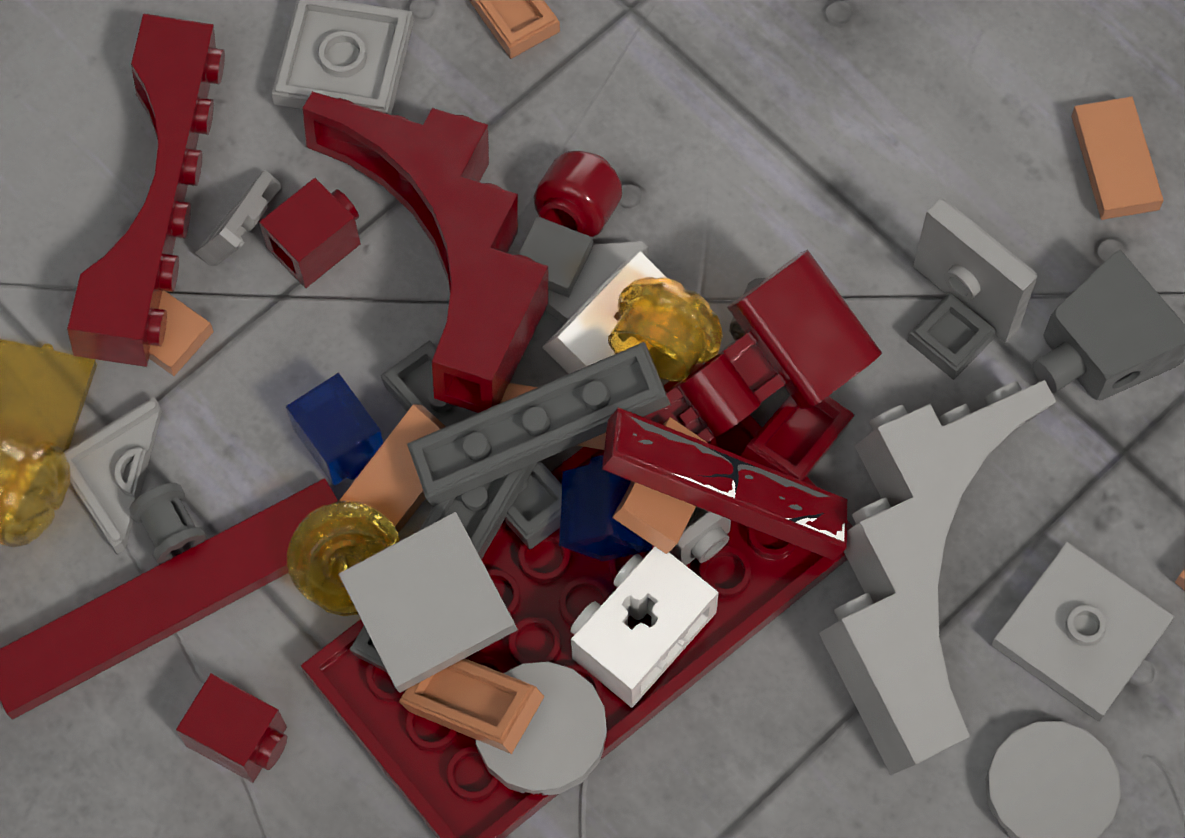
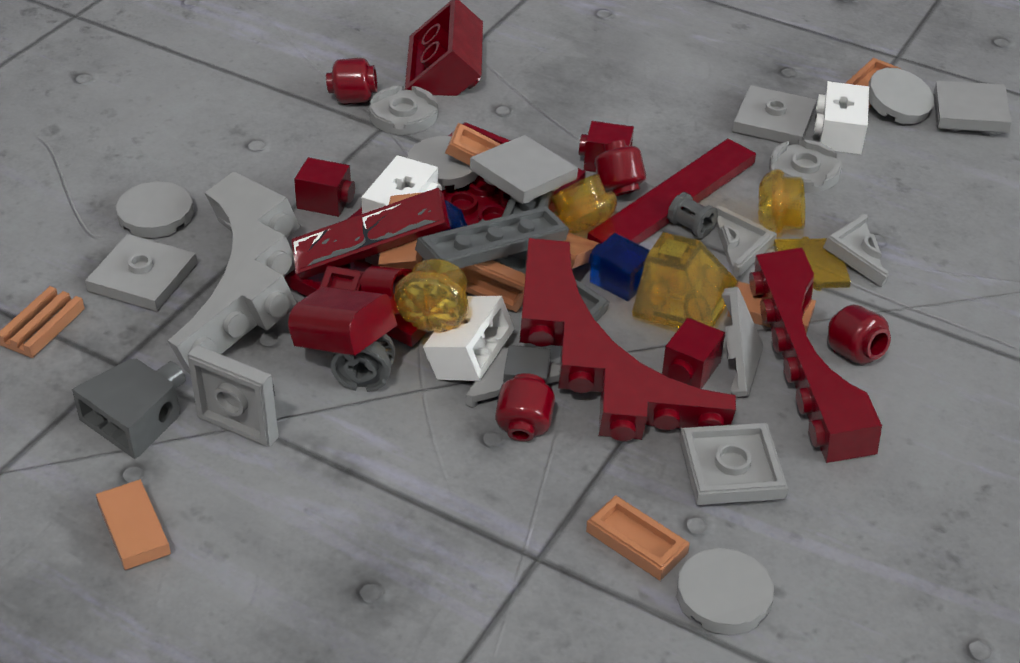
camera: 160 degrees right, 25 degrees down
none -> dark red brick [294,157,355,217]
none -> dark red head [594,140,646,197]
none -> clear yellow slope [632,232,738,328]
none -> dark red head [828,304,891,365]

